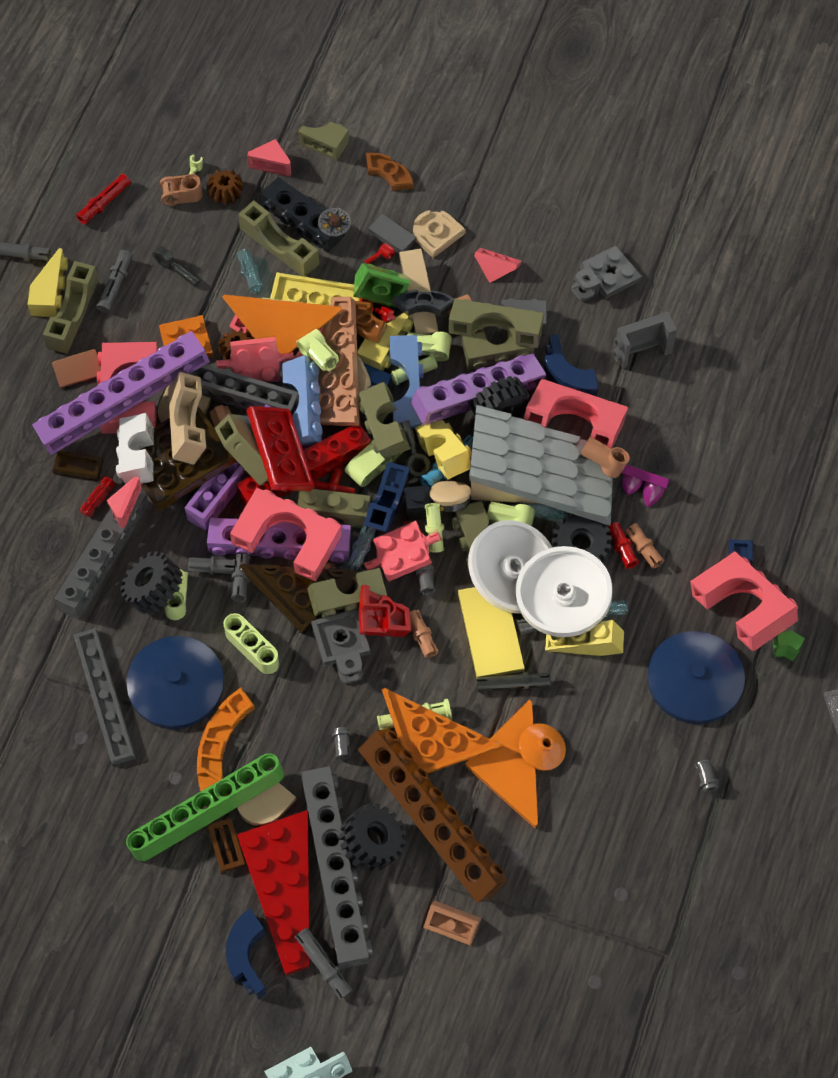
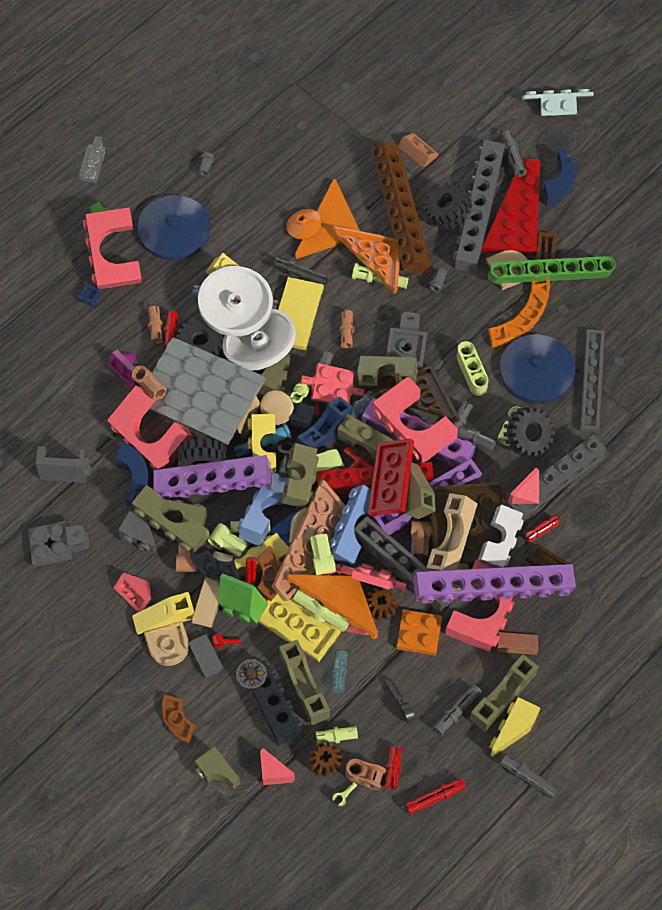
camera: 155 degrees left, 0 degrees up
red slope [359,585,411,637] -> none
none -> light yellow slope [132,592,194,635]
none -> yellowish green pin [316,726,358,745]
none -> red pin [384,746,403,790]

